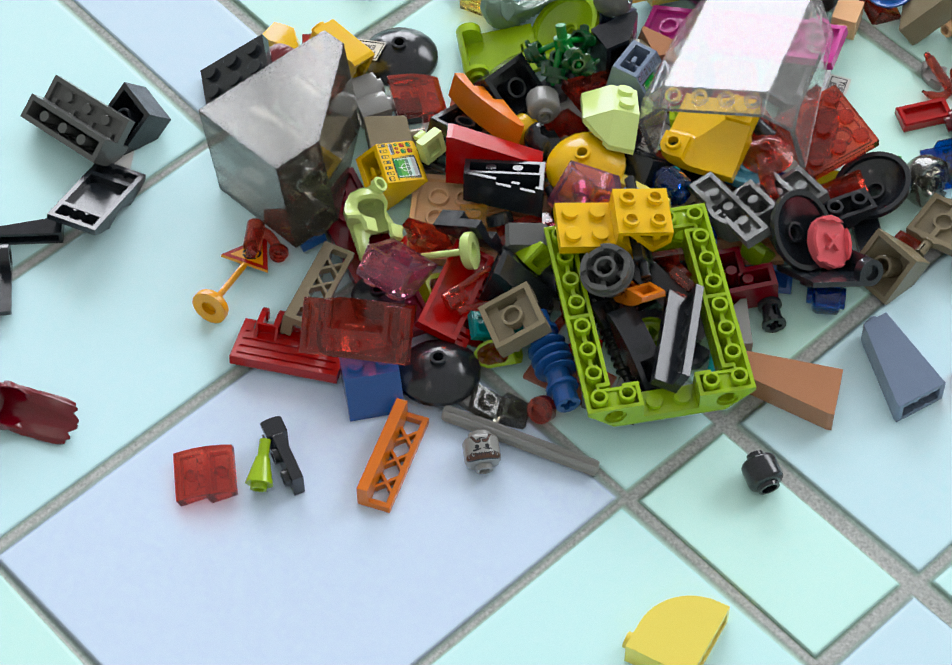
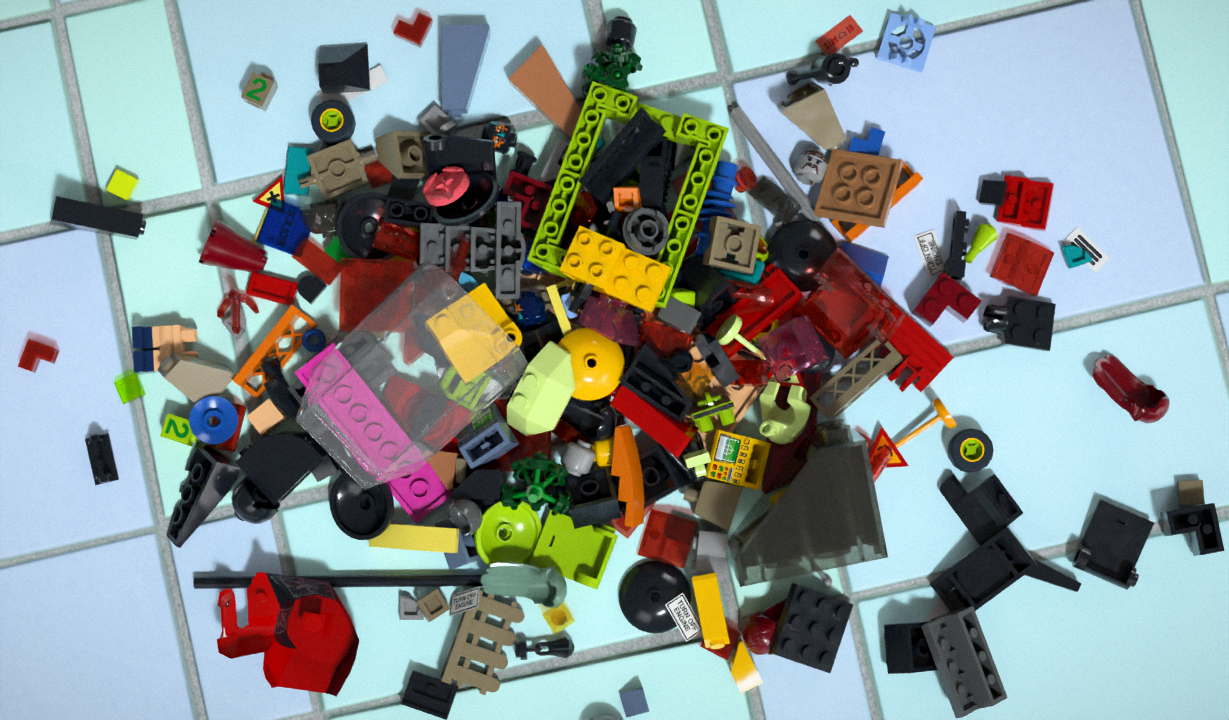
camera: 145 degrees left, 30 degrees up
none -> orange fence [232,305,318,400]
none -> black piece [261,357,313,424]
none -> clear red tile [291,238,344,286]
none -> black tile [297,275,327,305]
none -> blue plate [302,328,326,352]
none -> light grey tile [419,105,458,135]
none -> black head [481,121,518,154]
none -> dark green plant [582,44,643,98]
none -> lime hips [691,391,735,434]
none -> dark tan slope [776,81,847,150]
none -> black piece [786,52,859,86]
none -> medium nougat plate [814,149,903,228]
none -> clear red sticker [815,15,863,54]
none -> blue piece [848,127,885,156]
none -> light blue piece [876,13,936,73]
none -> dark red brick [911,272,982,327]
none -> white sticker [914,229,945,278]
none -> black plate [940,474,1024,545]
none -> black wheel [947,428,994,473]
none -> black tile [979,180,1008,207]
none -> black plate [982,296,1056,352]
none -> red slope [997,175,1055,232]
none -> teal tile [1061,245,1092,269]
none -> white sticker [1063,227,1110,273]

